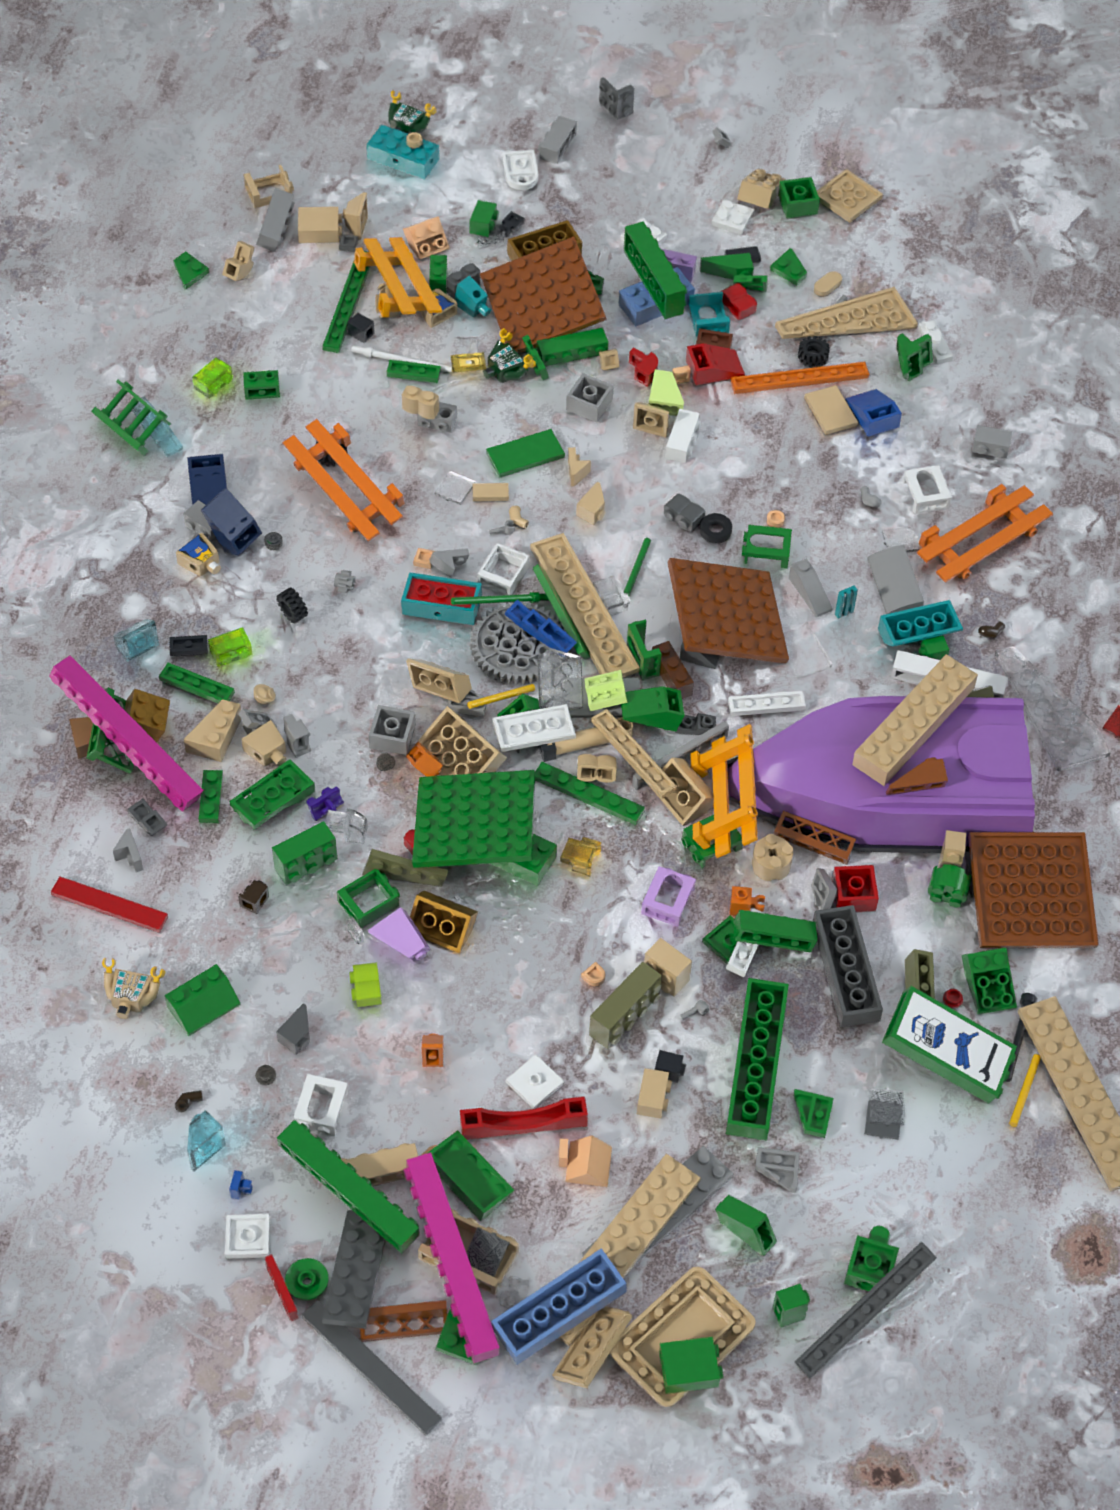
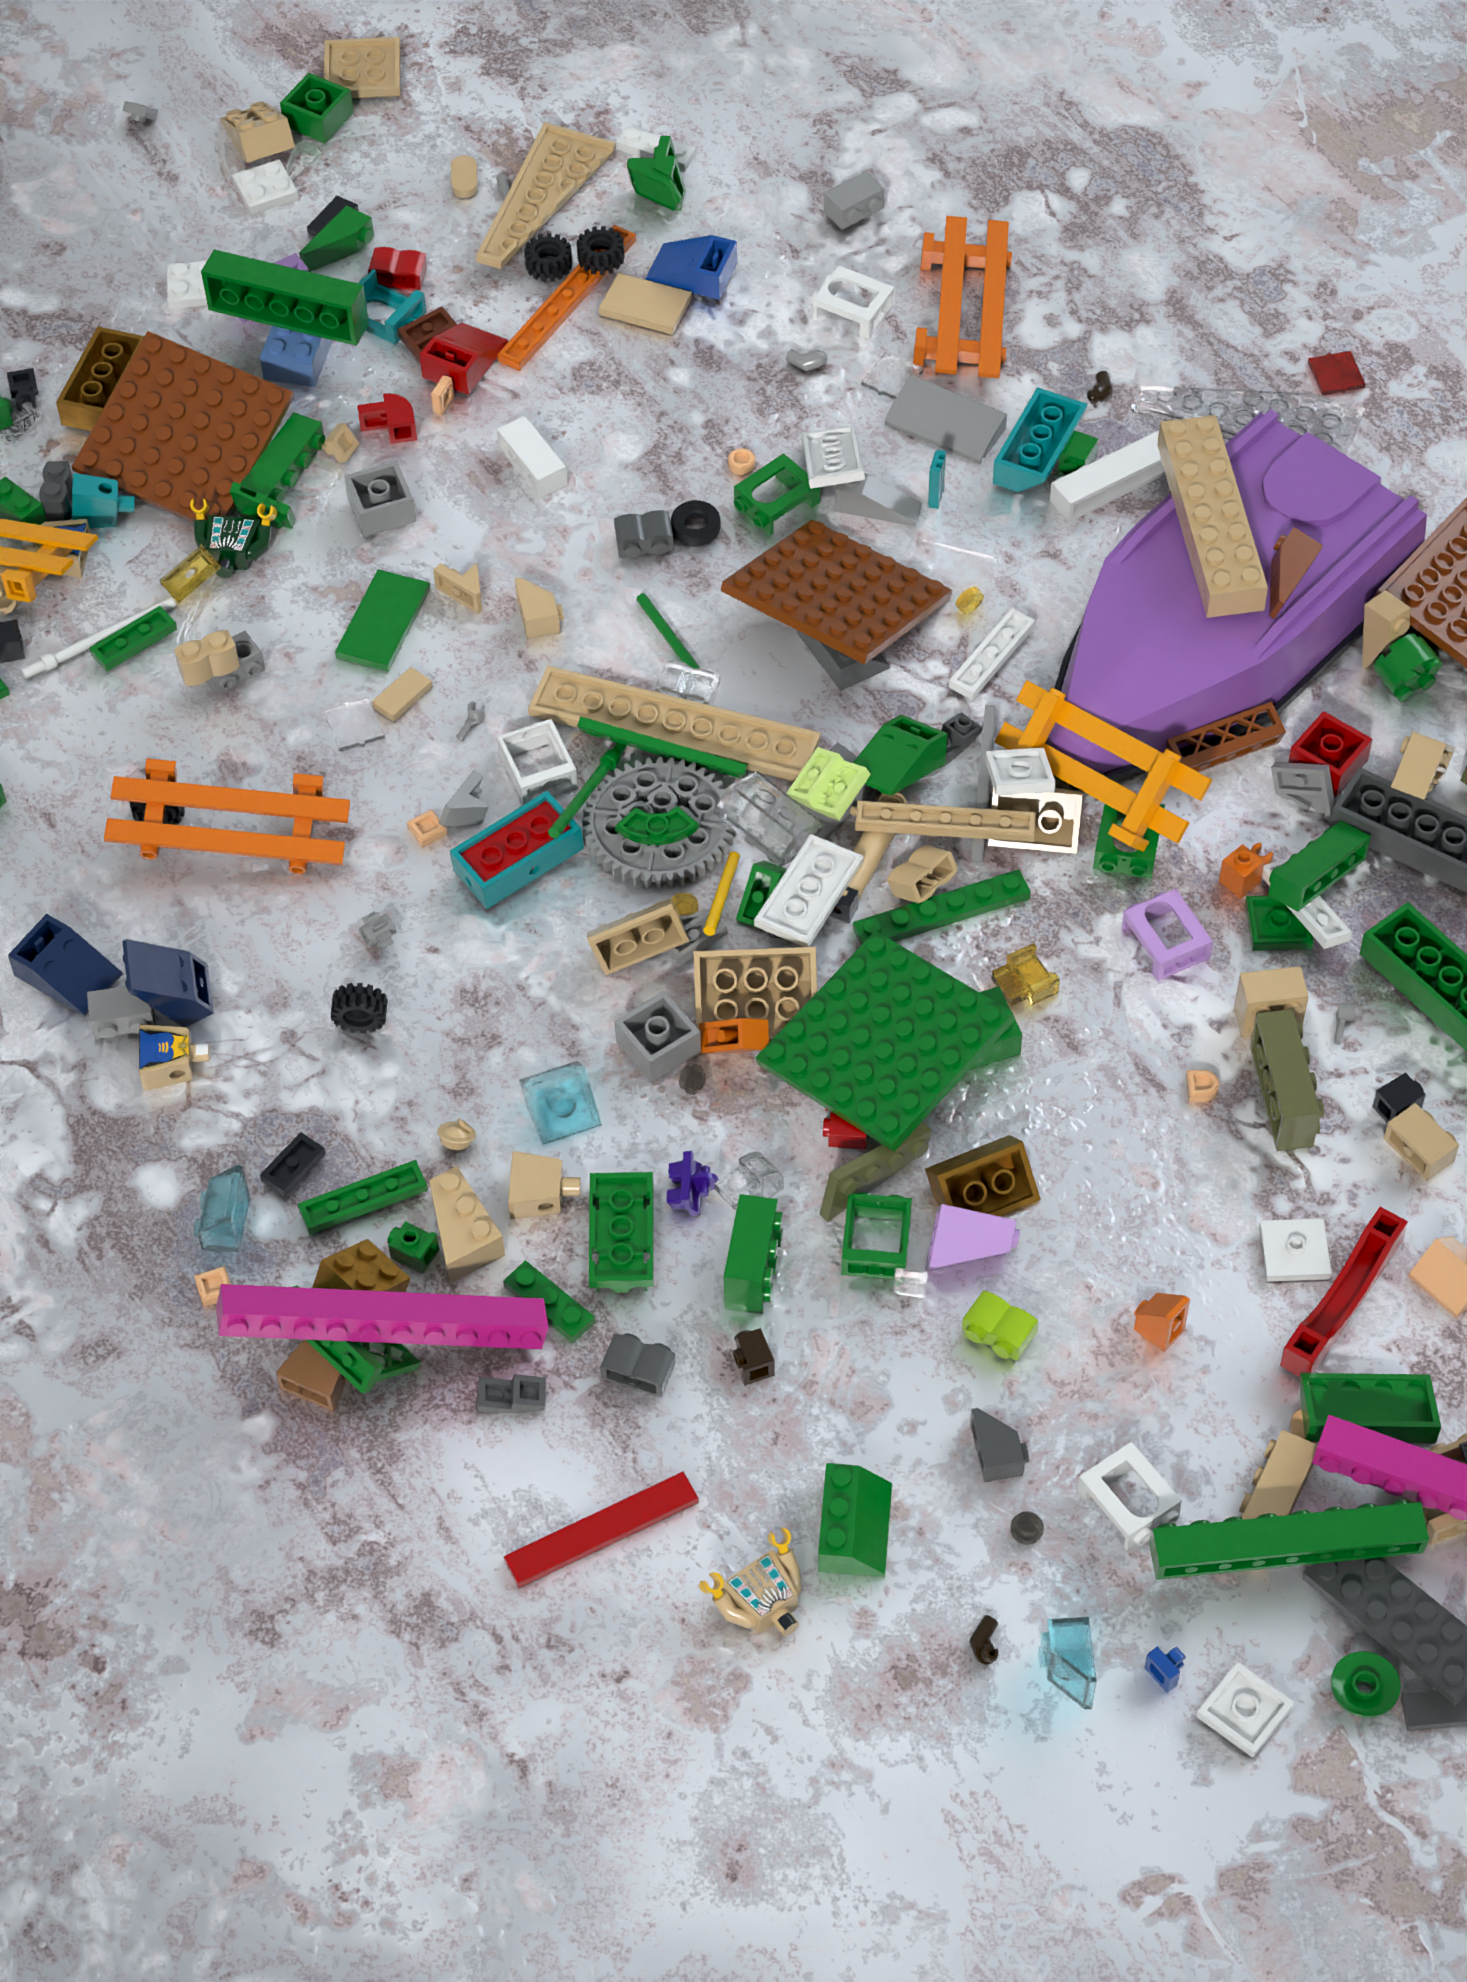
camera: 45 degrees left, 0 degrees up
light grey slope [113,828,143,872] -> none
clear neon green brick [208,627,253,667] -> none
light grey slope [239,709,277,735] -> none
tile [264,532,283,550] -> none
red tile [265,1254,298,1322] -> none
light grey piece [283,714,311,758] -> none
blue slope [504,599,577,656] -> none
tan arm [509,506,529,529] -> none
light nougat tile [559,1139,568,1167] -> none
green panel [627,619,661,681] -> none
tan slope [633,402,669,438] -> none
yellowish green slope [649,370,684,416] -> none
reddish brown brick [652,641,694,699] -> none
green wing [733,274,768,292] -> none
tan brick [752,834,793,881] -> none
green wing [770,248,807,286] -> none
none -> light nougat tile [194,1266,230,1307]
none -> green brick [387,1221,440,1274]
none -> clear light blue slope [519,1061,602,1145]
none -> black tyre [576,226,625,275]
none -> dark grey brick [600,1333,675,1397]
none -> green tile [615,806,699,845]
none -> clear yellow tile [672,893,699,916]
none -> white tile [801,425,865,489]
none -> clear yellow tile [955,586,984,614]
none -> white plate [985,748,1055,796]
none -> tan wedge [1391,731,1456,800]

